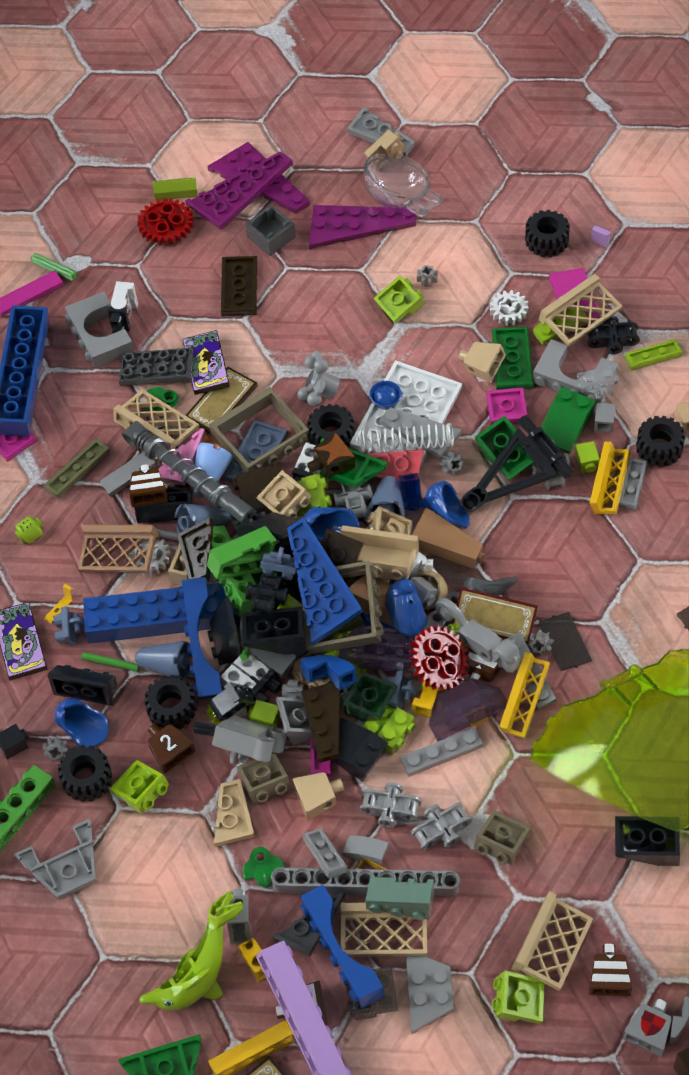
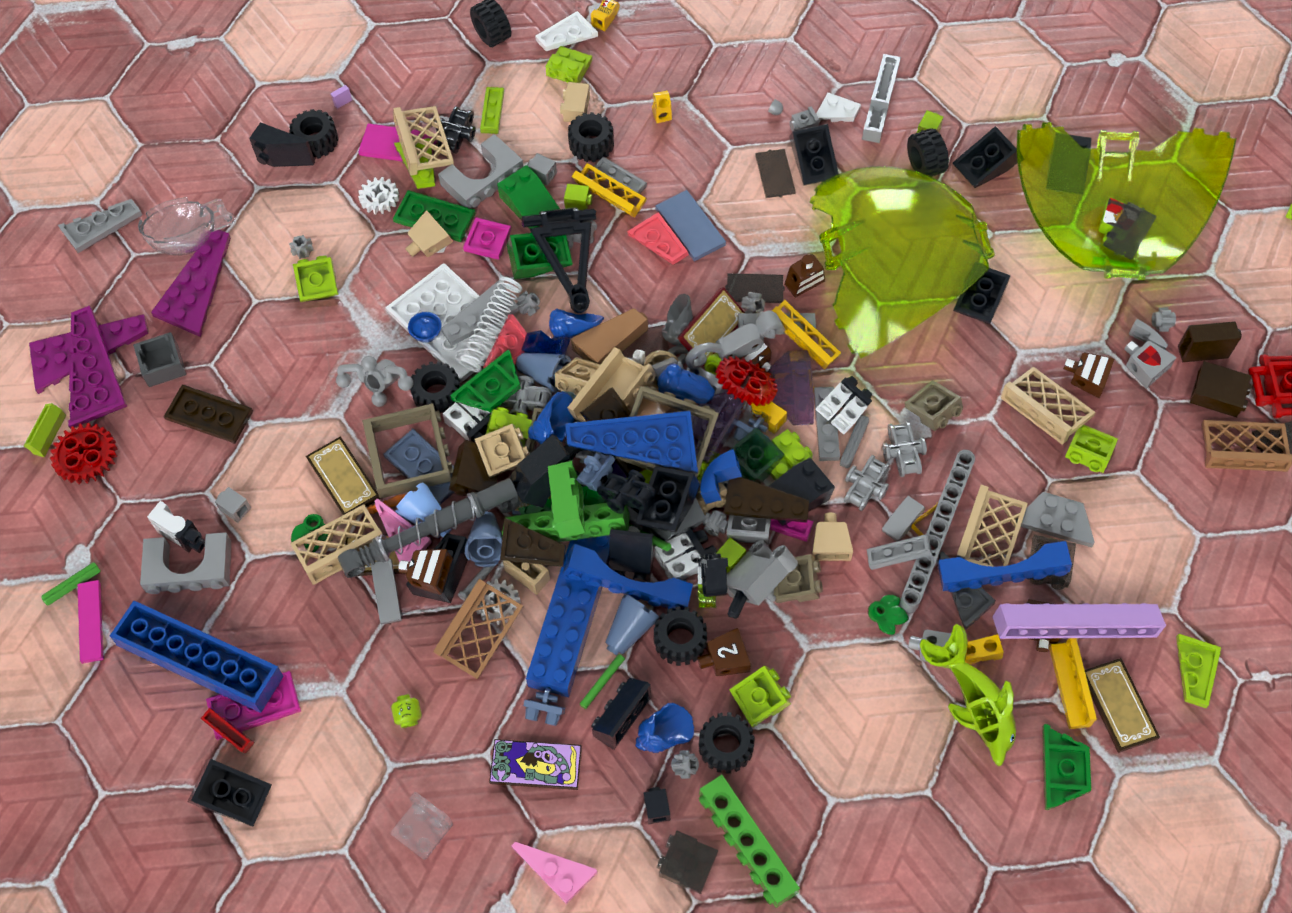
camera: 70 degrees left, 5 degrees up
light grey wing [15,819,97,900] -> none
olive plate [43,438,110,500] -> none
yellow piece [44,584,74,624] -> none
dark grey tile [119,347,193,386] -> none
tile [182,330,230,395] -> none
tan wing [214,779,255,847] -> none
dark brown torso [307,432,355,477] -> none
tan plate [364,129,405,172] -> none
sand green wedge [365,877,434,921] -> none
clear hinge [576,365,618,399] -> none
none -> light grey brick [215,487,251,523]
none -> black slope [249,122,315,167]
none -> coral wing [627,212,689,265]
none -> sand blue tile [655,190,726,262]
none -> reddish brown torso [784,254,825,298]
none -> white hips [815,376,872,434]
none -> light grey axle [840,415,869,468]

